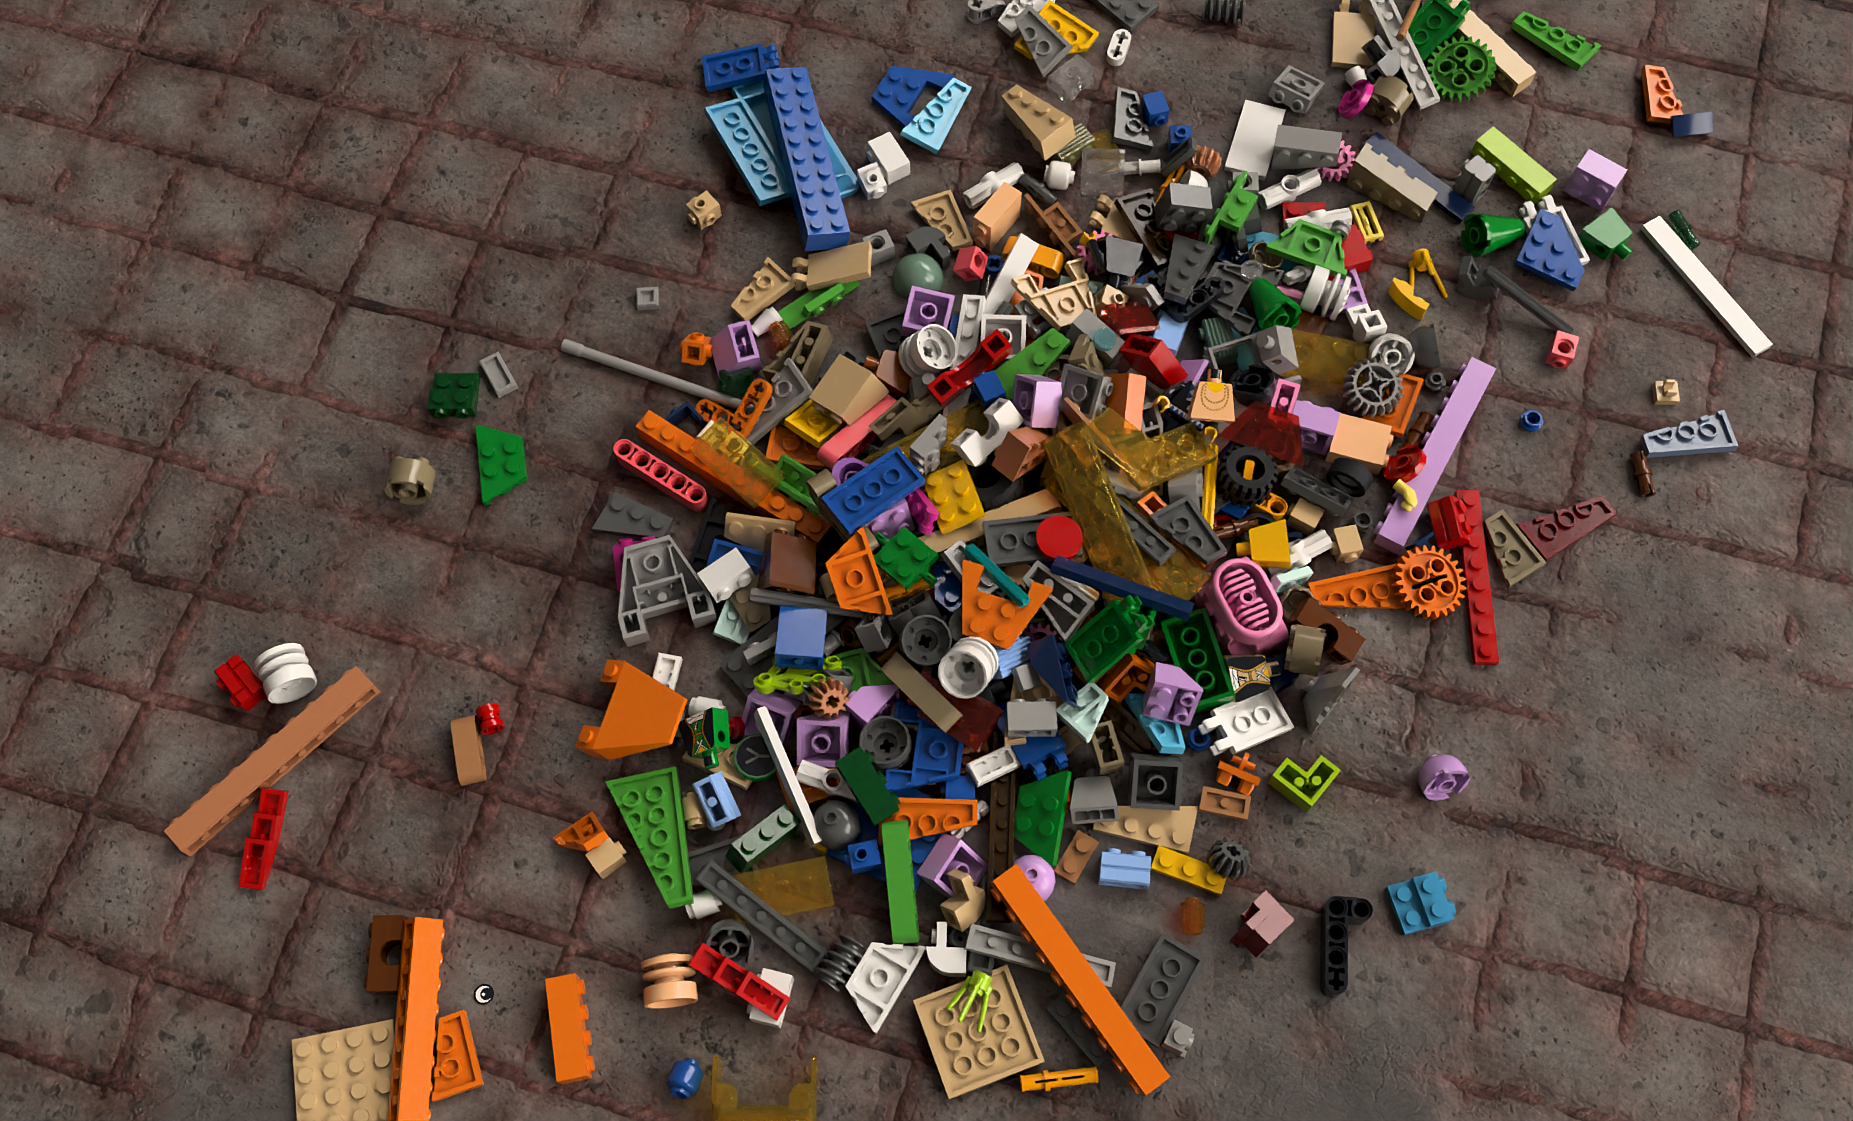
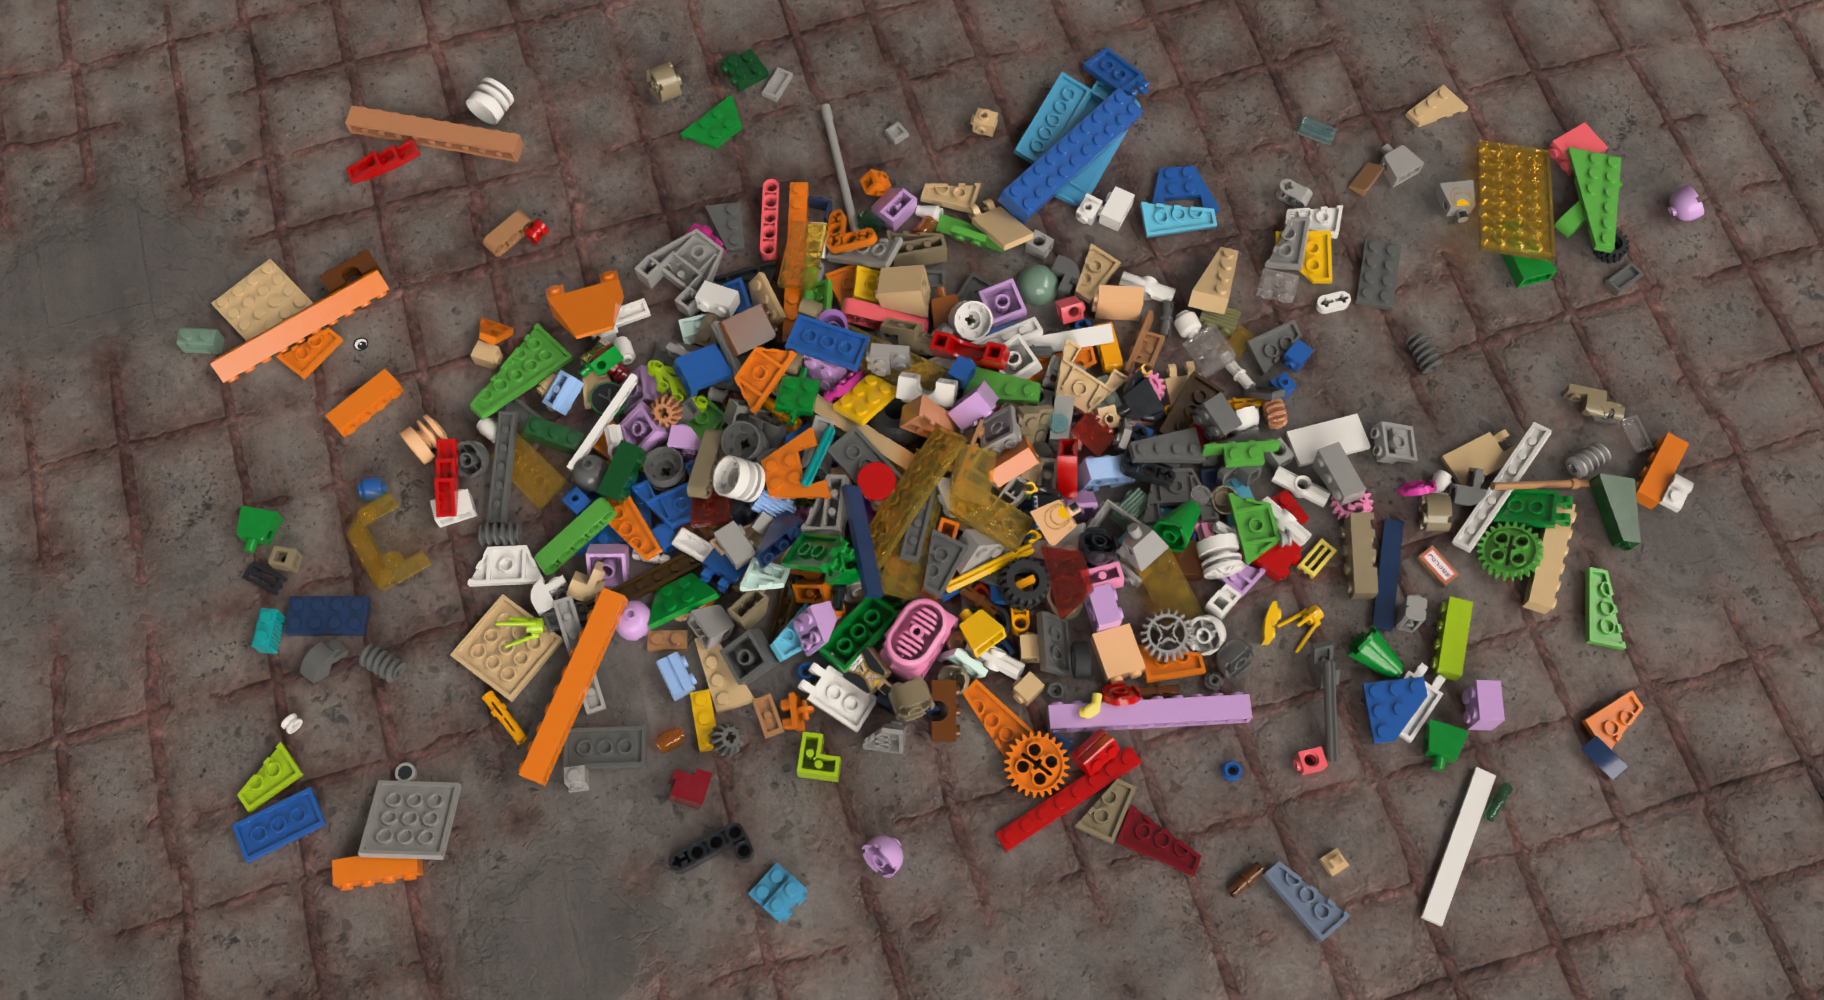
camera: 55 degrees right, 0 degrees up
red brick [214,654,267,711] -> none
none -> tile [1417,545,1460,588]

